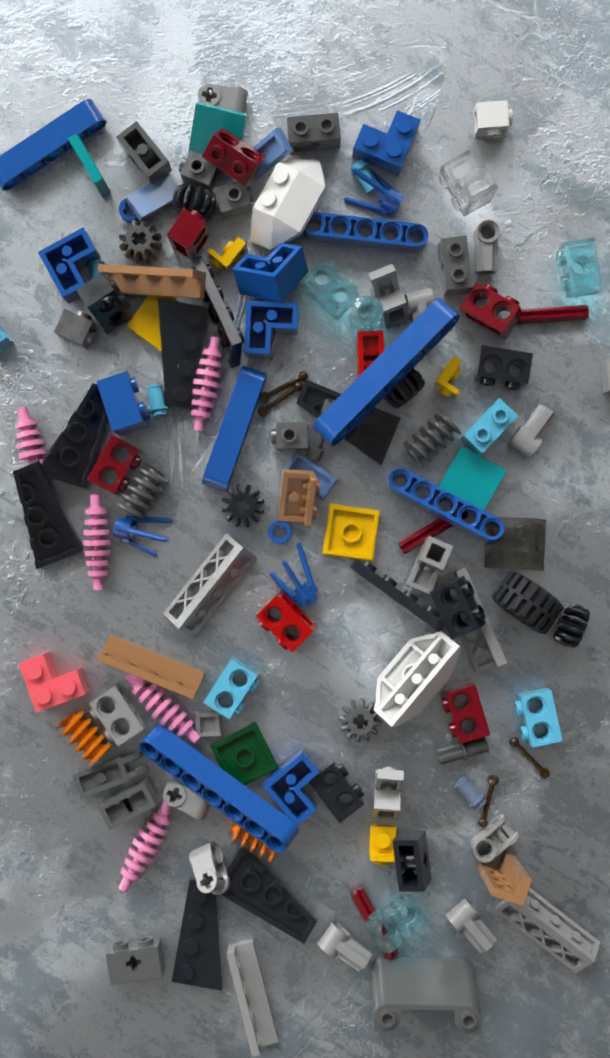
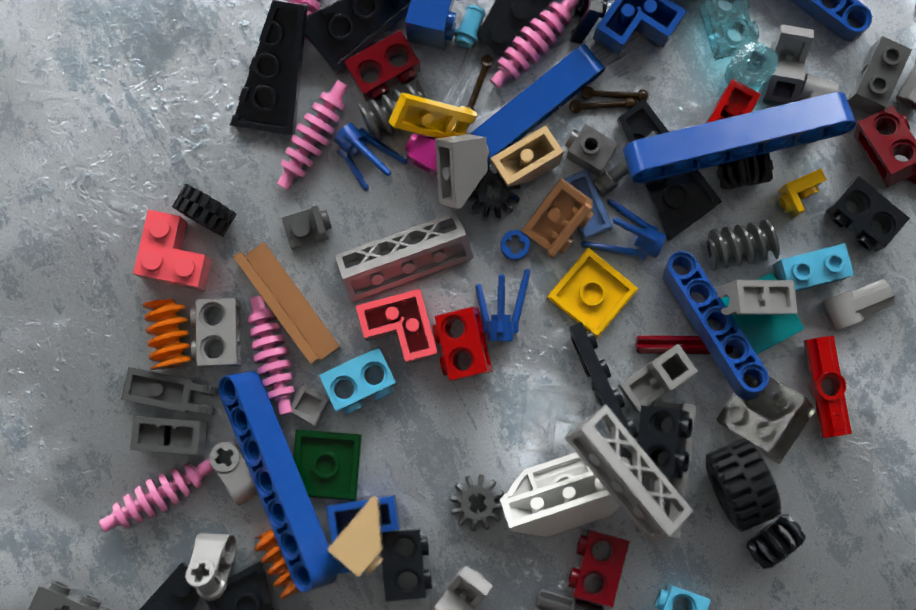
camera: 30 degrees right, 5 degrees down
none -> black tyre [172,184,237,237]
none -> dark grey bracket [281,203,332,250]
none -> tan slope [327,495,383,577]
none -> coral brick [356,289,438,364]
none -> yellow plate [388,92,478,139]
none -> dark pink brick [405,133,438,177]
none -> light grey slope [435,134,489,209]
none -> dark brown hinge [465,55,494,111]
none -> tan slope [490,125,564,187]
none -> light grey fence [564,405,693,543]
none -> blue plant [581,199,666,260]
none -> light grey hinge [716,280,797,315]
none -> red piece [803,335,852,438]

